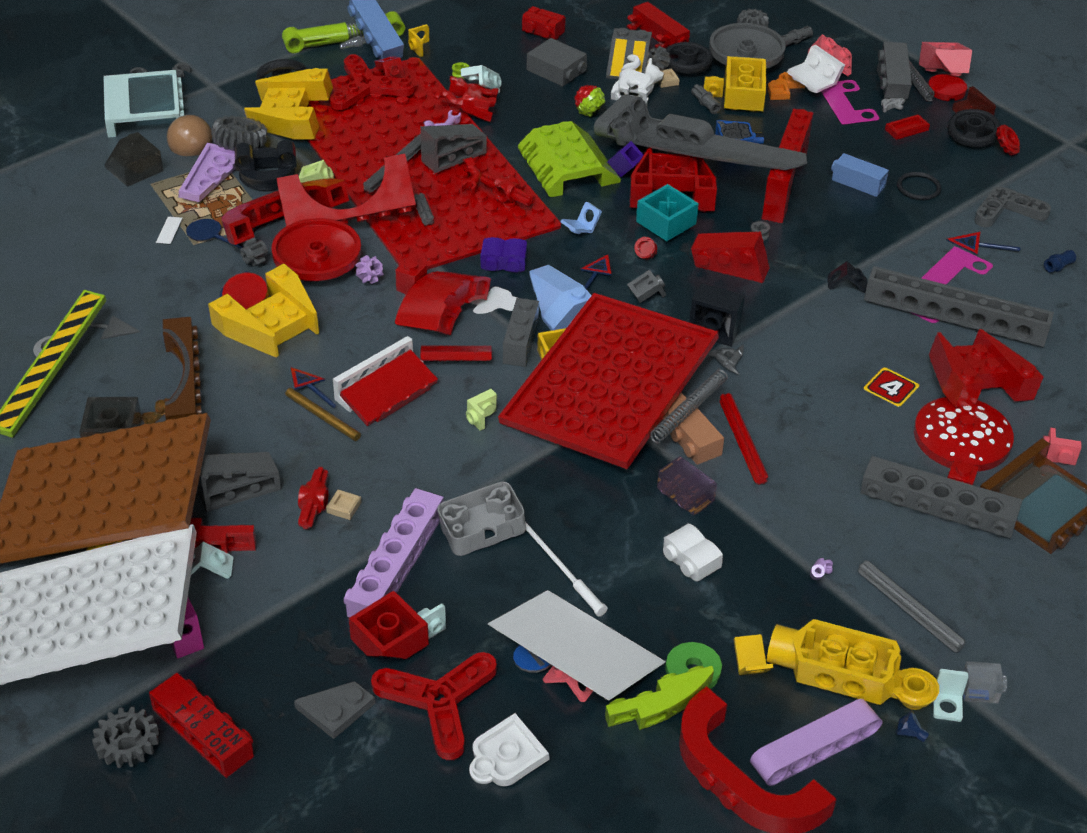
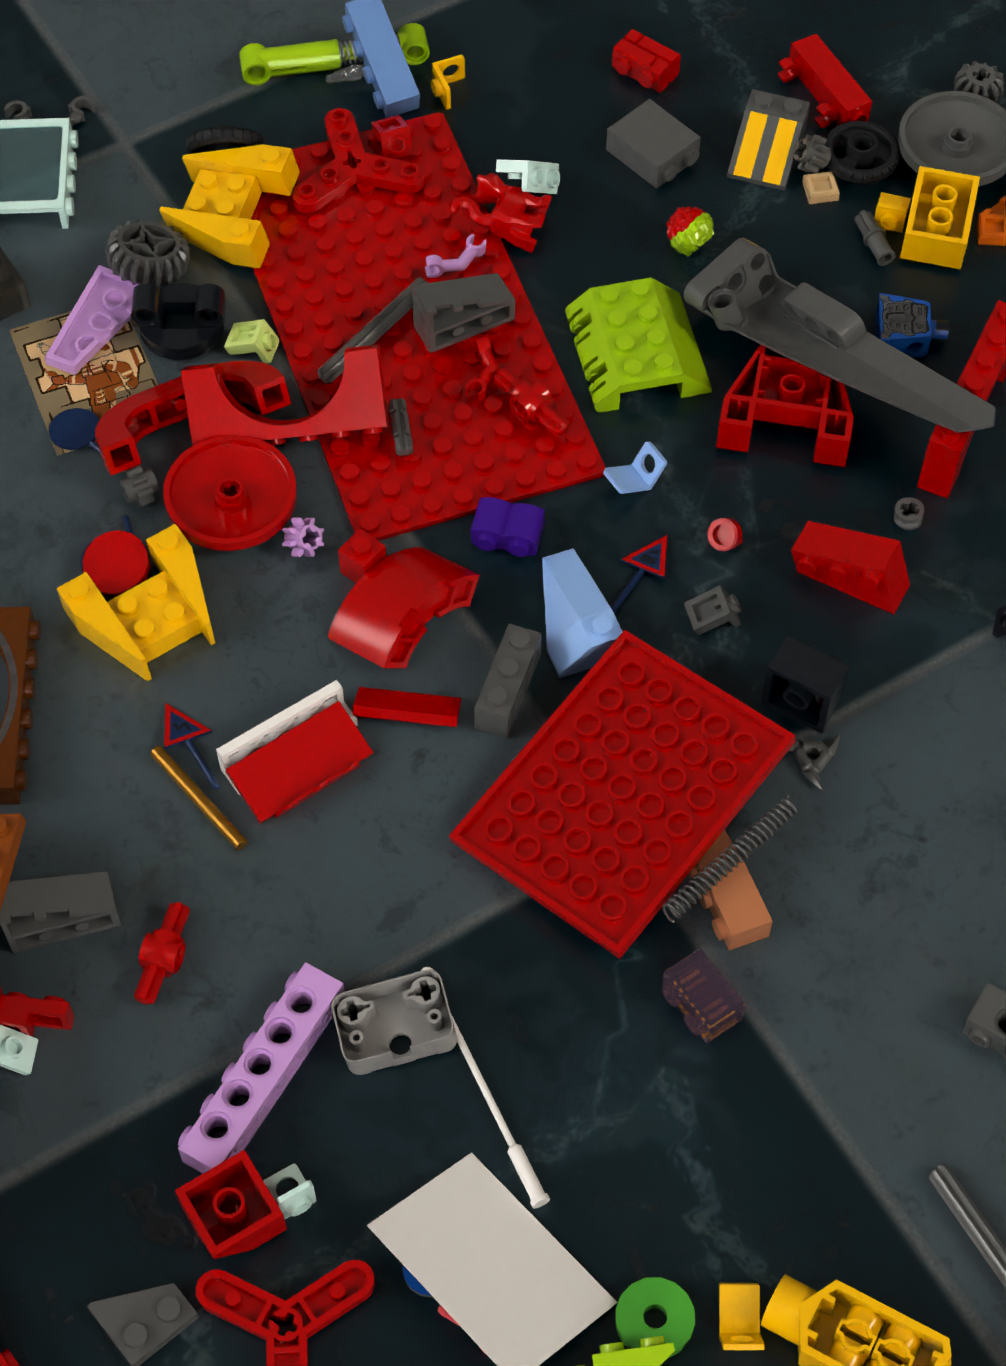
camera: 10 degrees right, 15 degrees up
white sticker [156,217,182,244] -> none
medium nougat piece [167,115,213,156] -> none
tan tile [326,490,361,520] -> none
lime bush [452,62,469,79] -> none
yellowish green bracket [466,389,497,431] -> none
white sticker [471,287,517,314] -> none
yellow bracket [537,328,566,360] -> none
dark purple brick [607,141,643,177] -> none
white animal [611,54,664,105] -> none
teal brick [636,184,699,241] -> none
white brick [663,523,723,582] -> none
red axle [719,393,768,485] -> none
lavender arm [810,558,833,580] -> none

